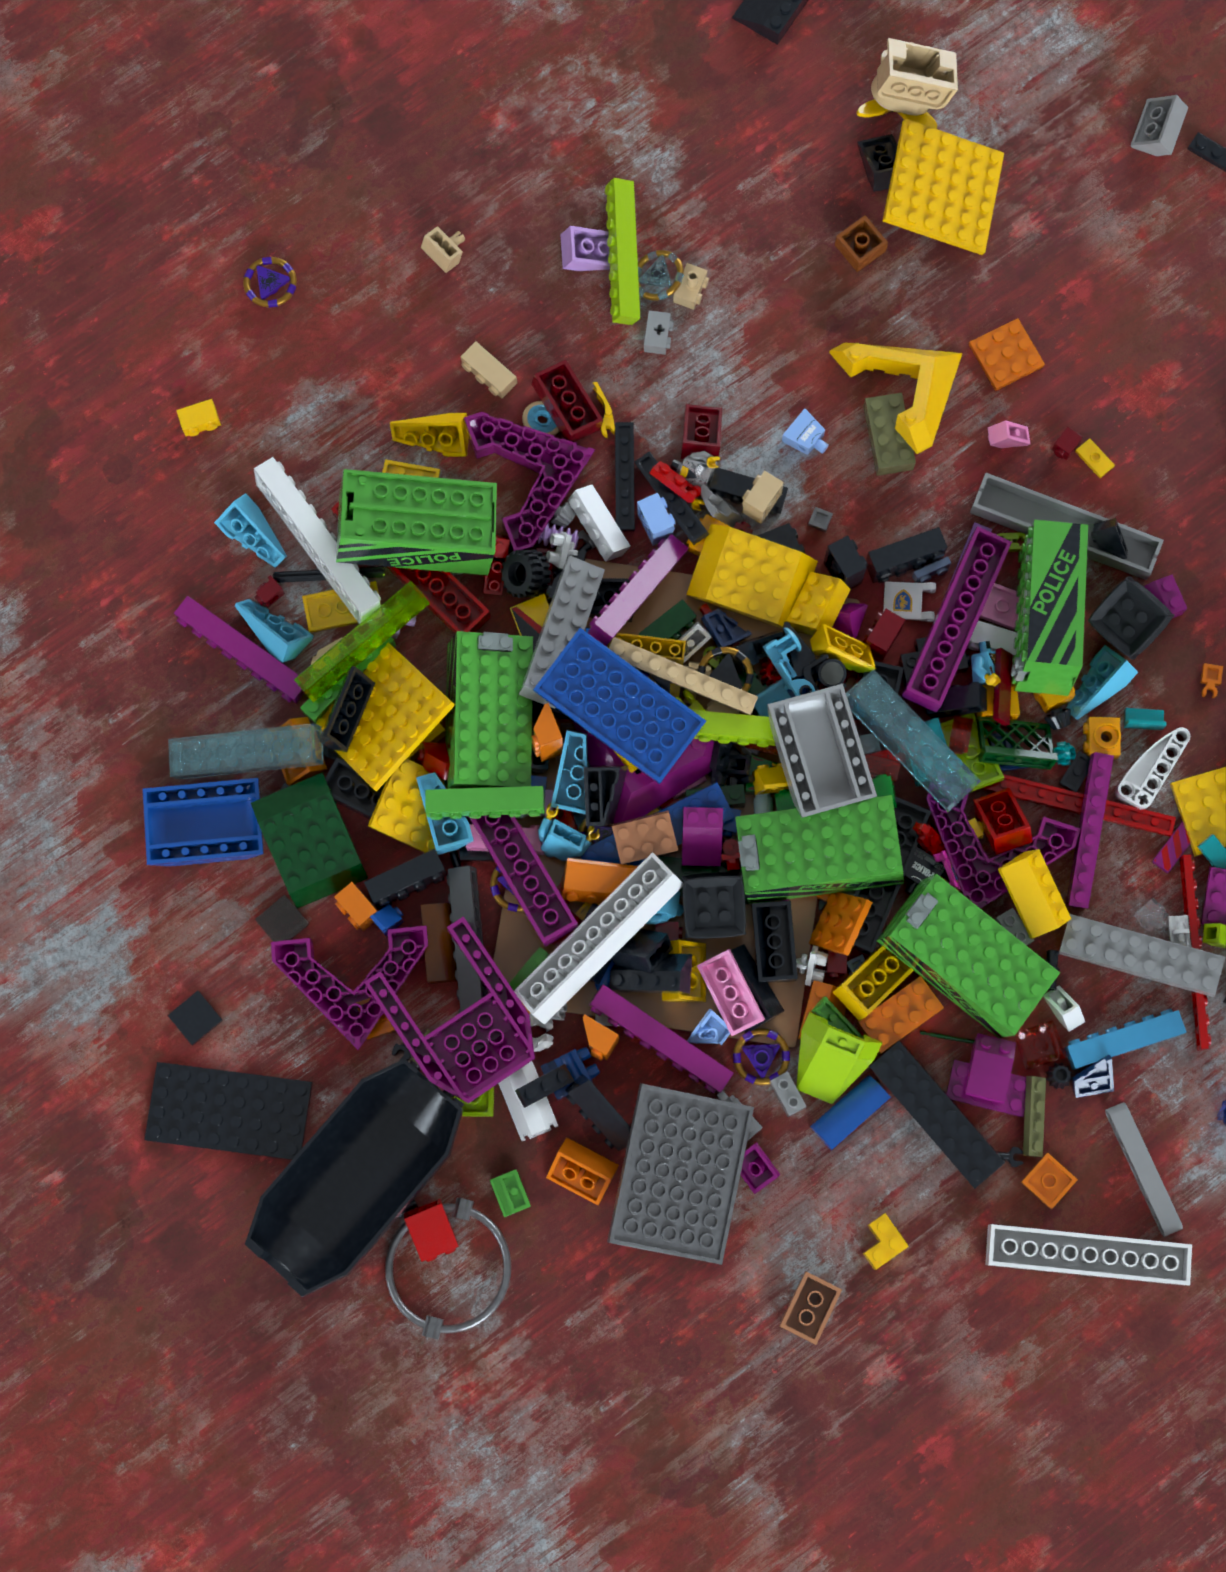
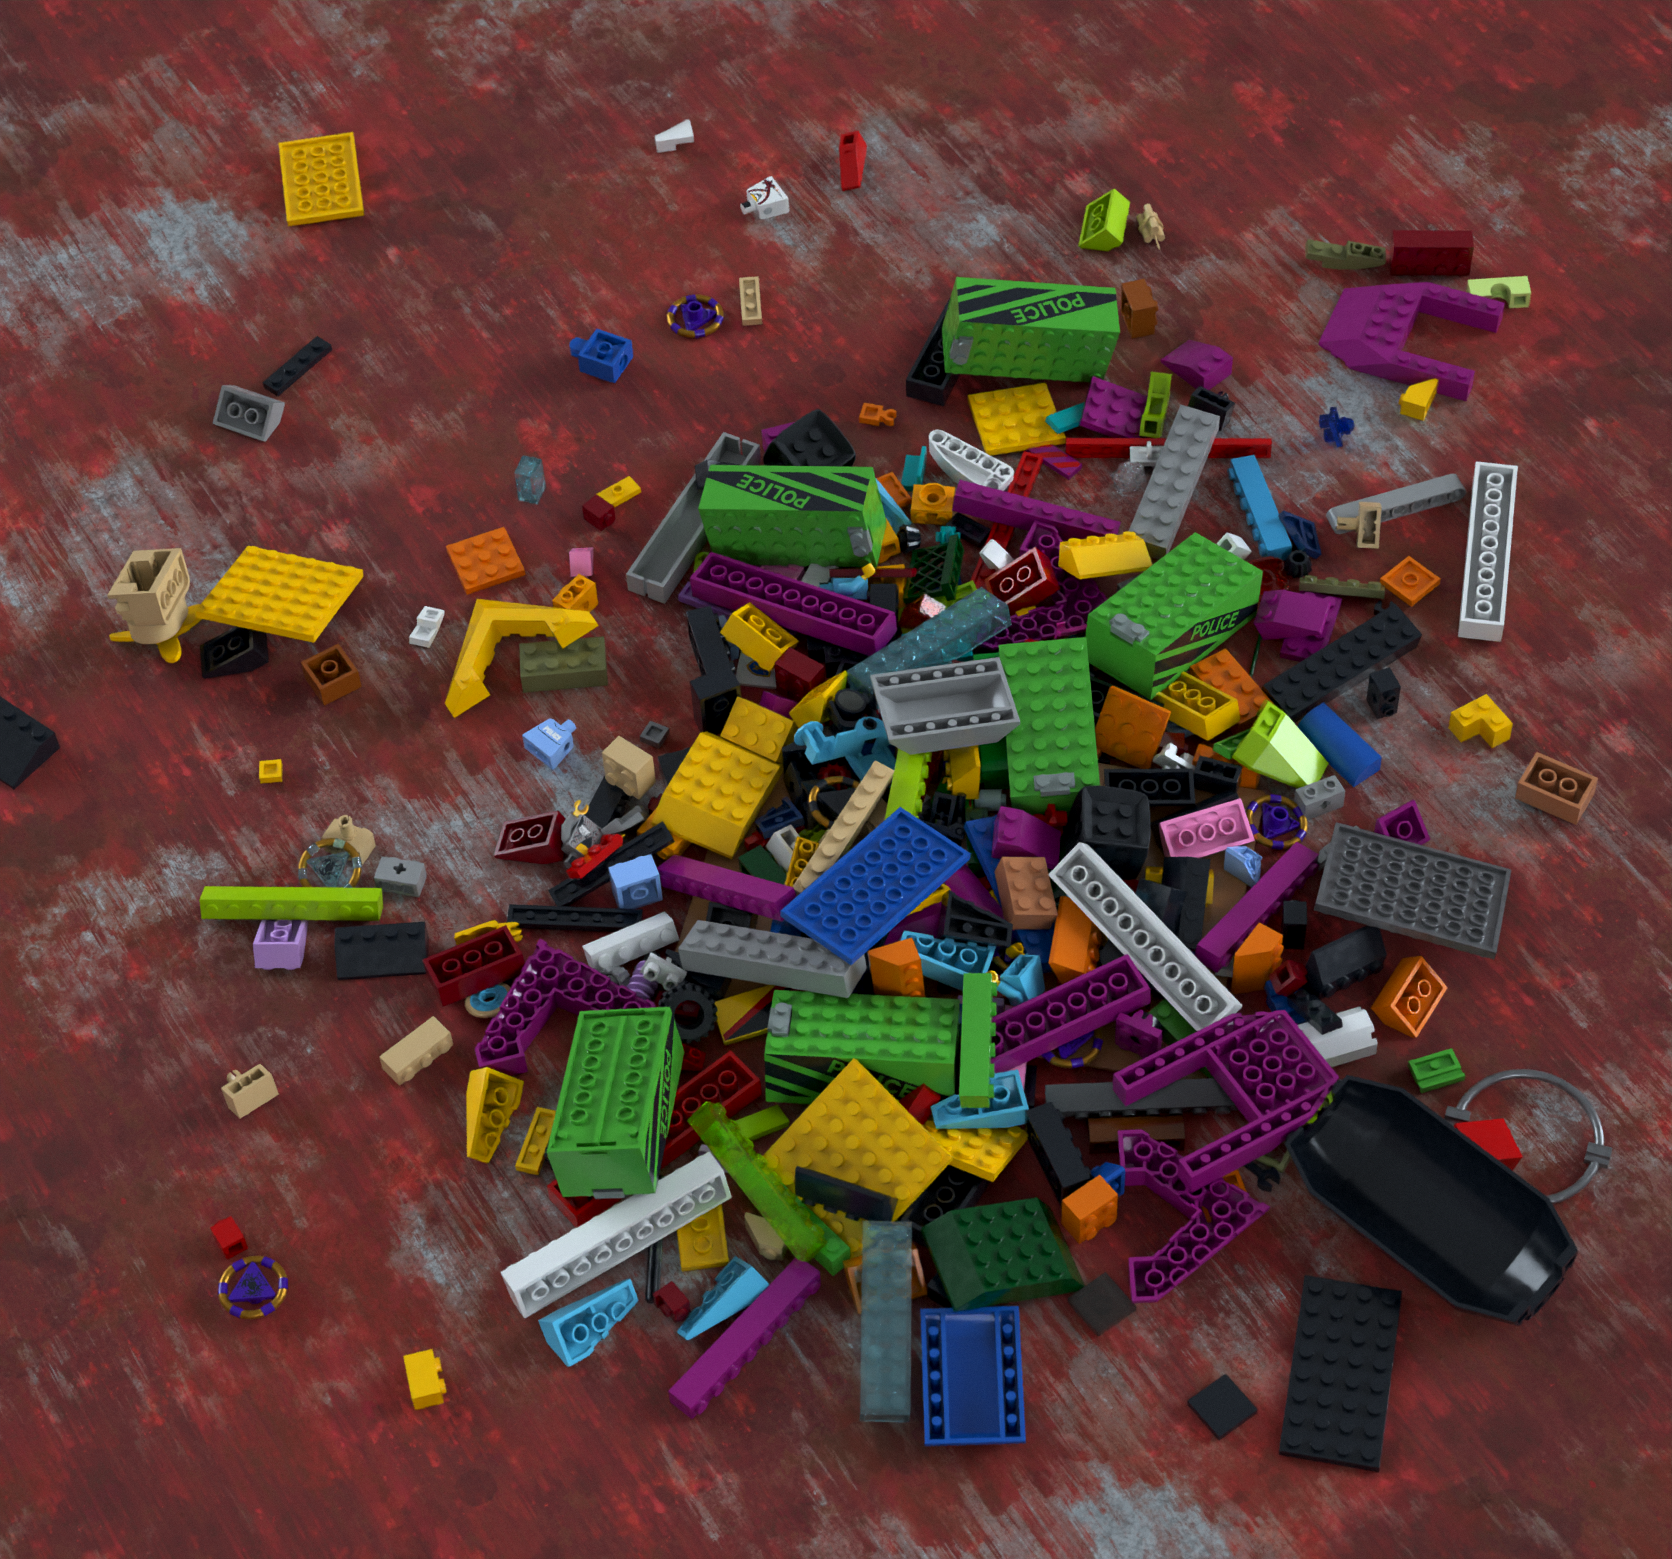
camera: 85 degrees left, 25 degrees down
none -> red brick [210,1216,248,1260]
none -> yellow plate [259,759,283,783]
none -> black slope [334,921,429,980]
none -> white slope [409,606,445,648]
none -> clear light blue brick [514,455,546,504]
none -> light orange brick [552,574,598,612]
none -> lime tile [717,1104,790,1150]
none -> yellow brick [720,602,799,672]
none -> orange plate [876,472,912,508]
none -> white slope [979,539,1014,571]
none -> magenta piece [1115,1010,1163,1059]
none -> black brick [1193,756,1242,794]
none -> dark red brick [1268,959,1307,997]
none -> black brick [1281,900,1307,950]
none -> tan brick [1337,502,1382,548]
none -> black brick [1366,667,1401,719]

